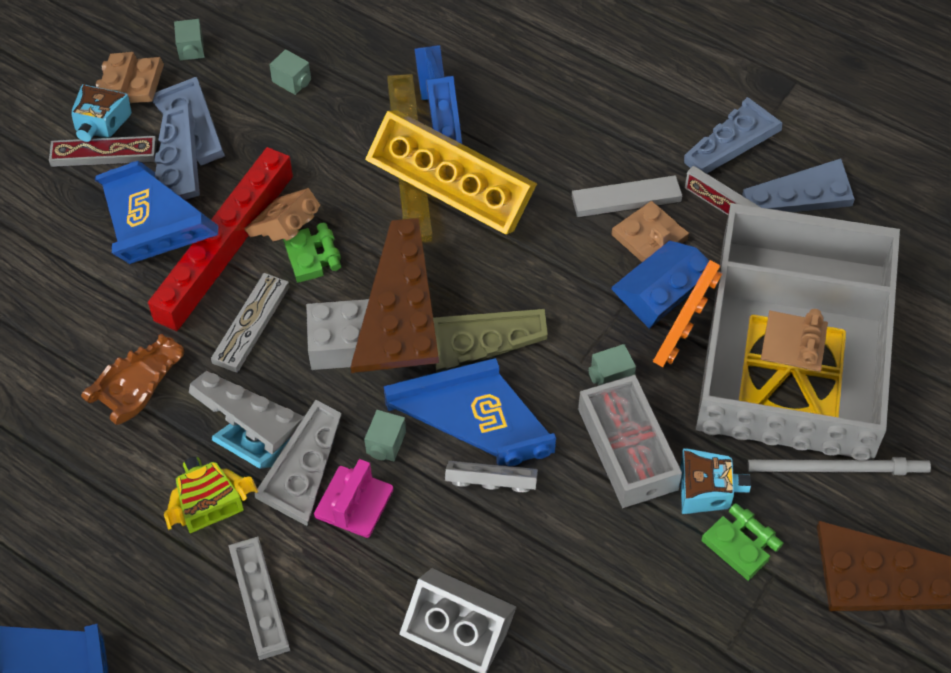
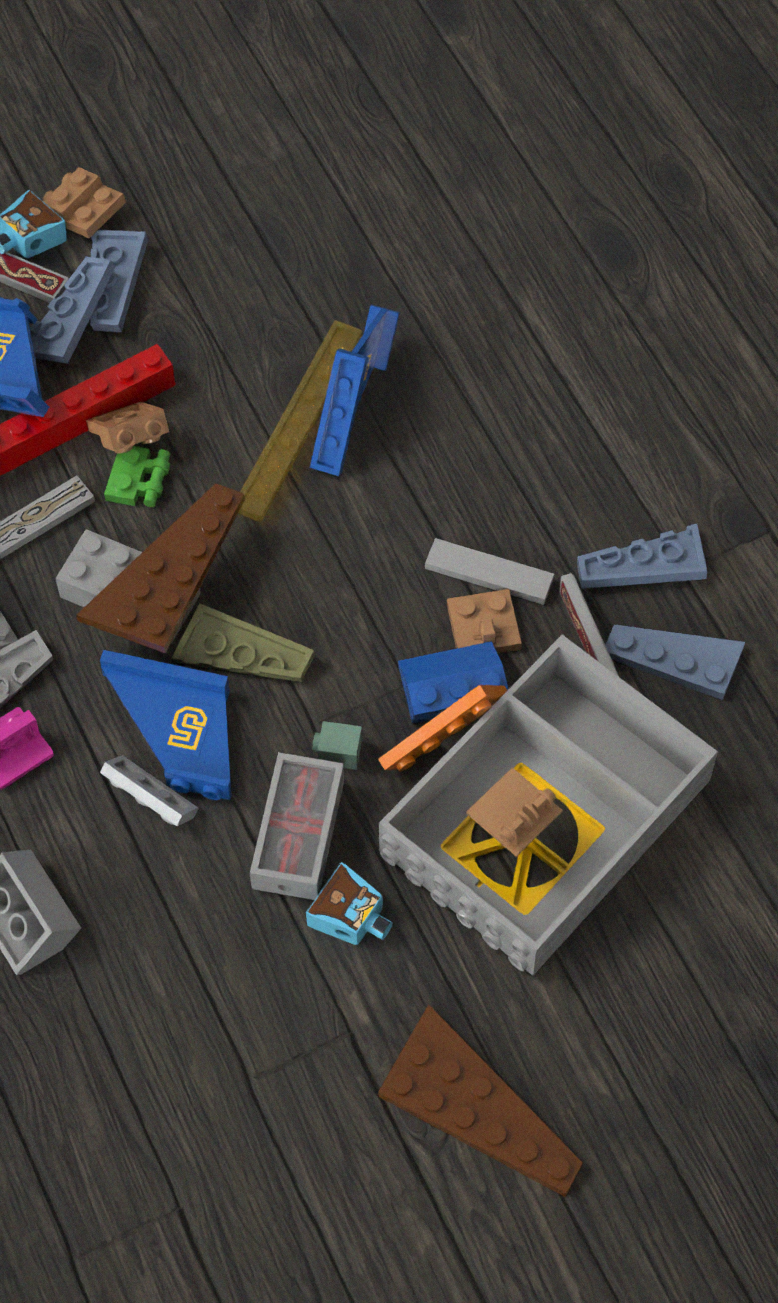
camera: 30 degrees right, 5 degrees up
sand green brick [174,19,205,61] -> none
sand green brick [269,49,311,95] -> none
sand green brick [364,410,406,461] -> none
yellow brick [365,110,537,234] -> none
bright green plate [701,503,784,581] -> none
light grey bar [748,457,931,475] -> none

